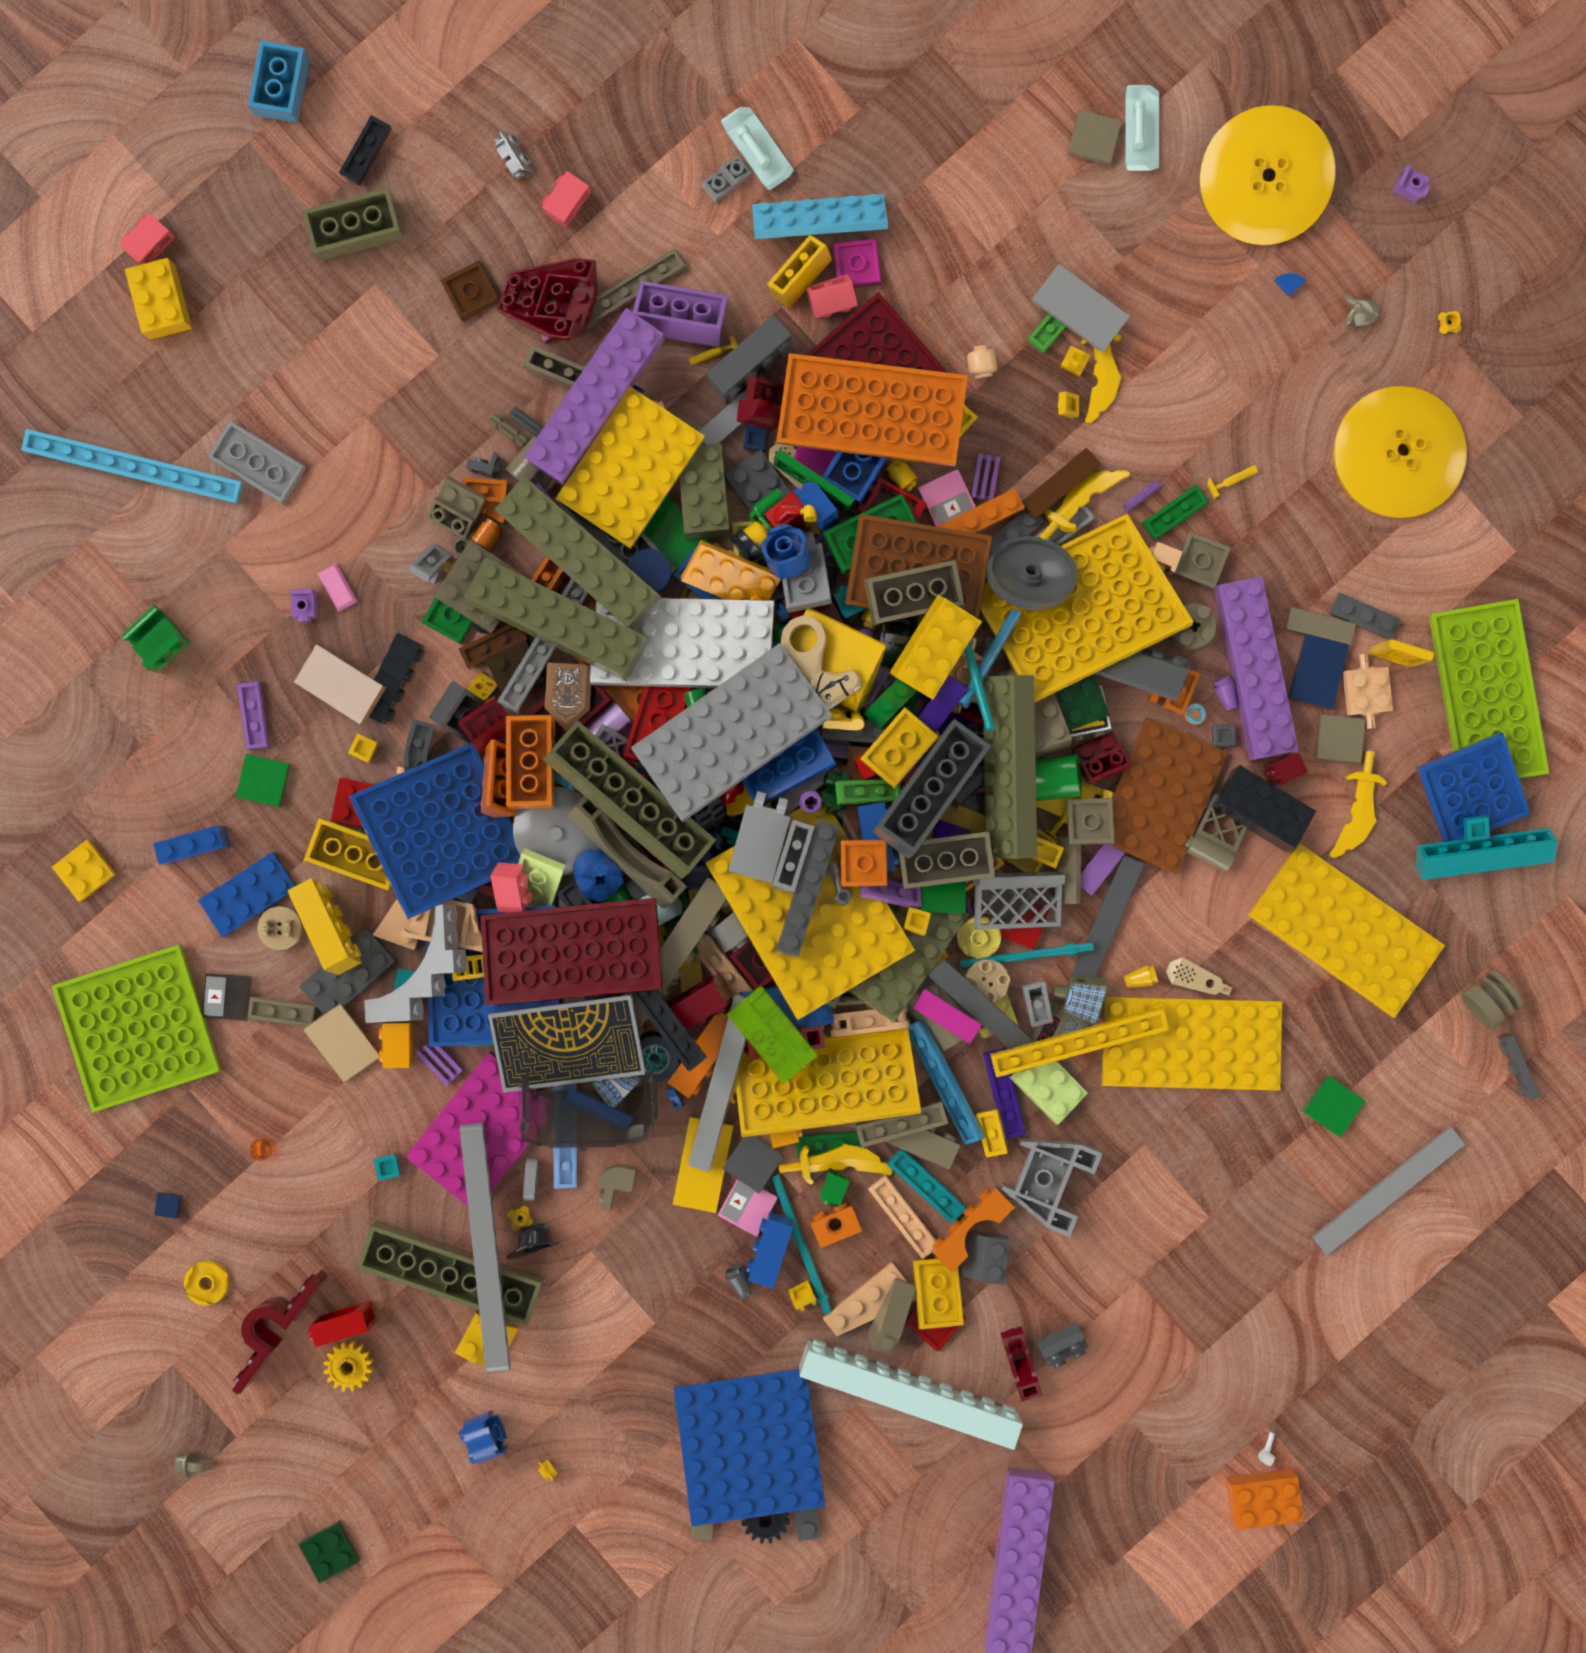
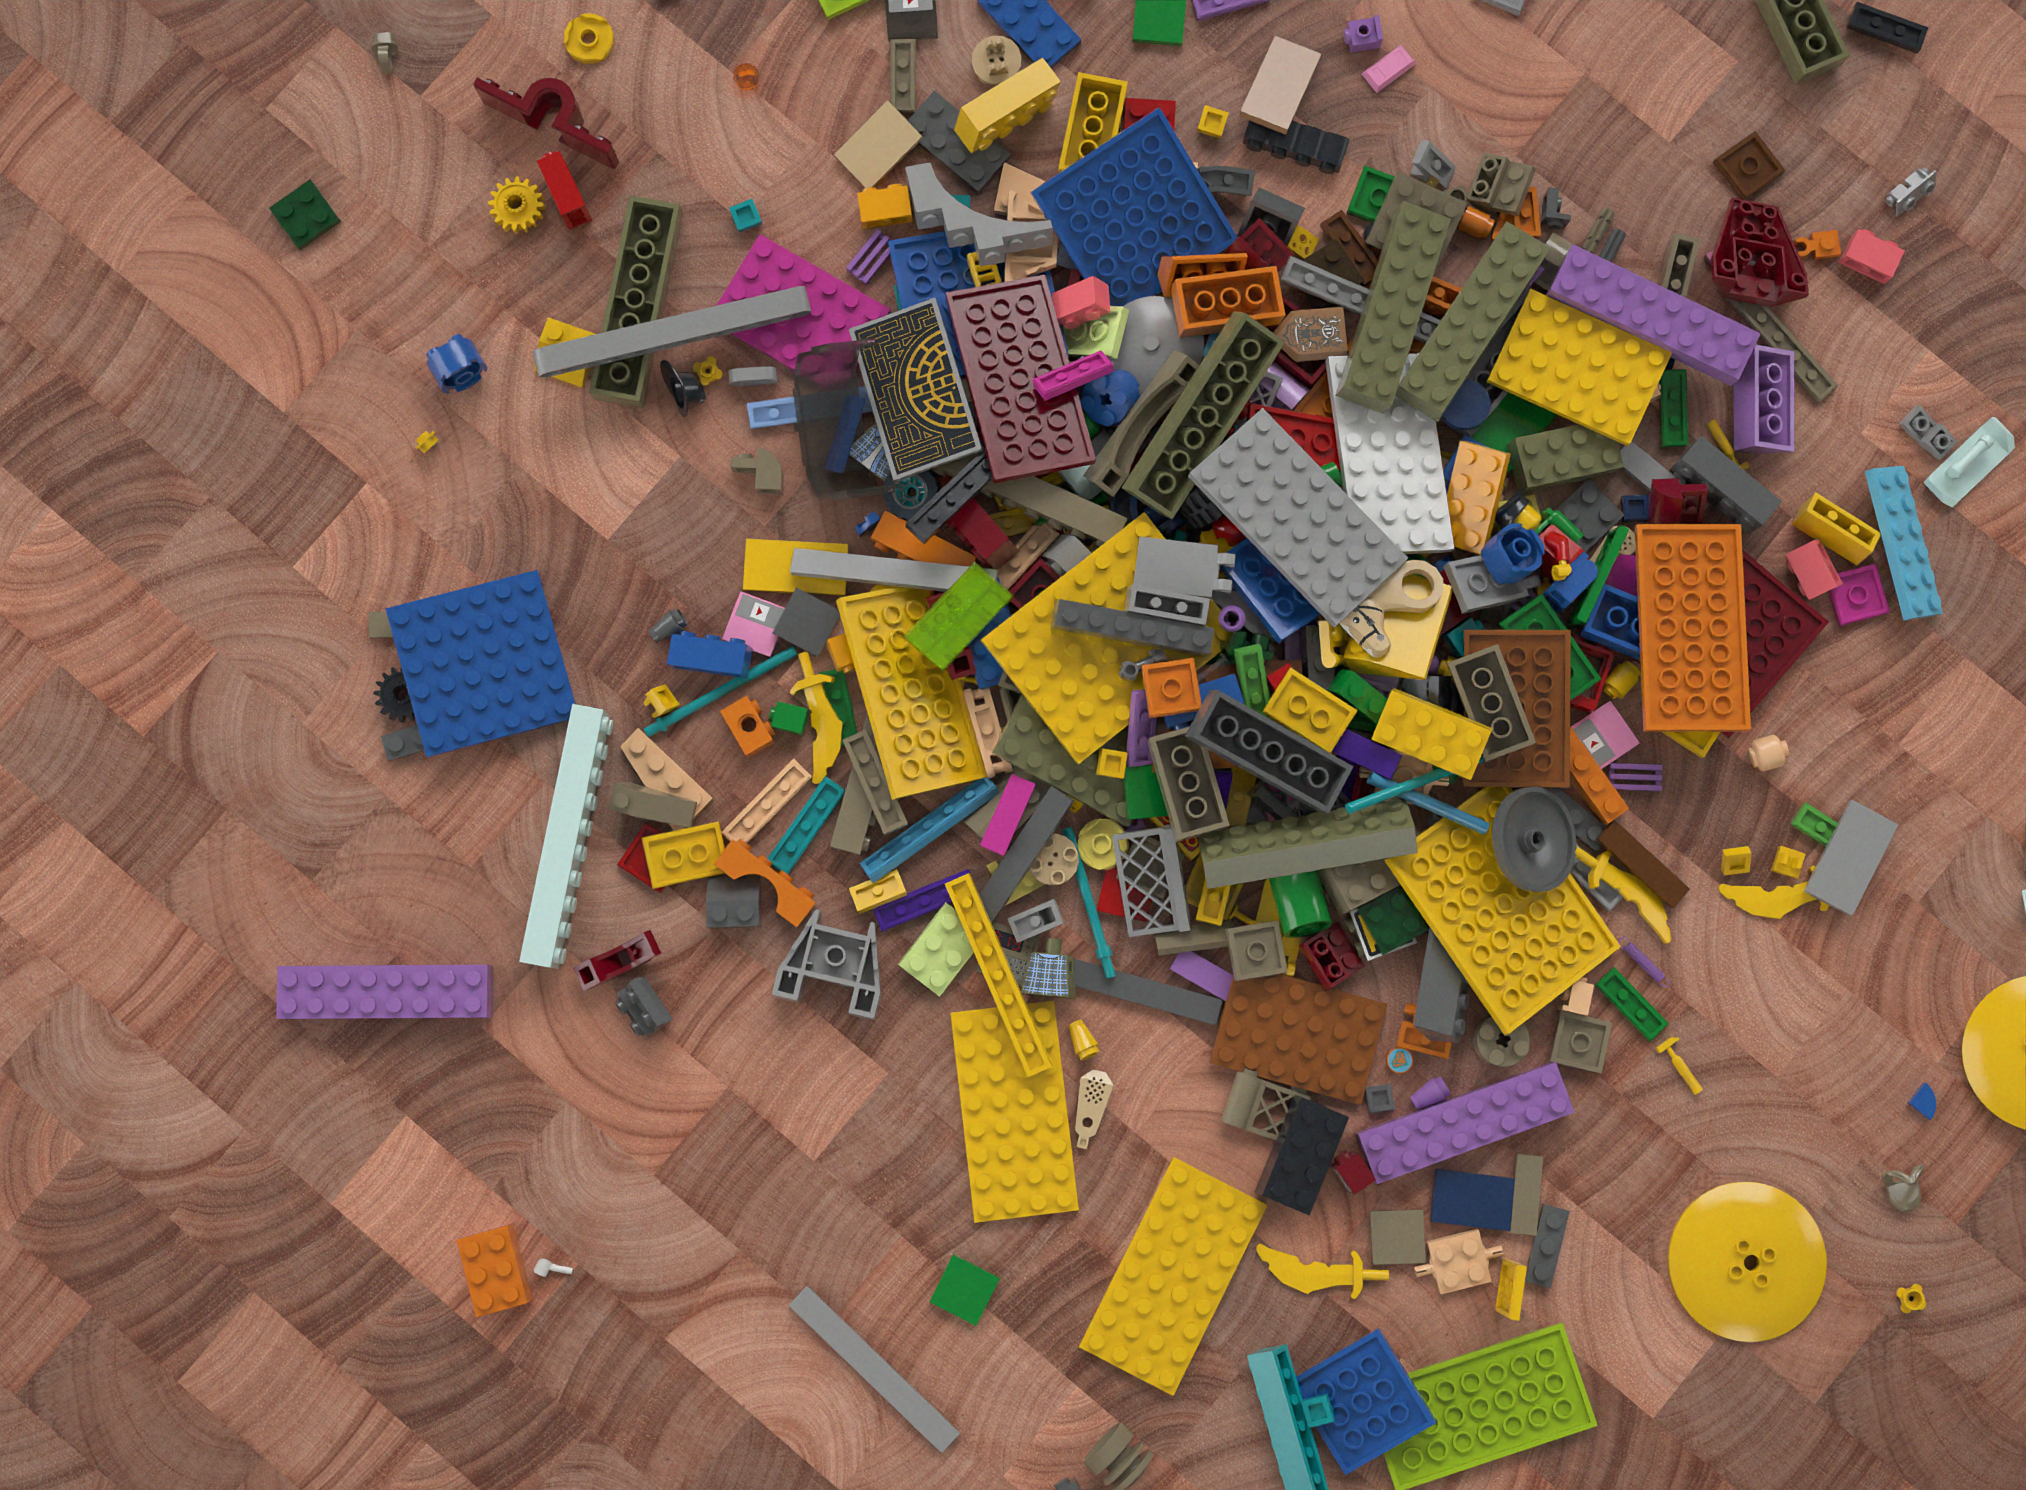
camera: 85 degrees right, 5 degrees down
none -> dark pink tile [1032,350,1114,401]
none -> green tile [1659,369,1688,447]
none -> orange plate [1793,230,1841,260]

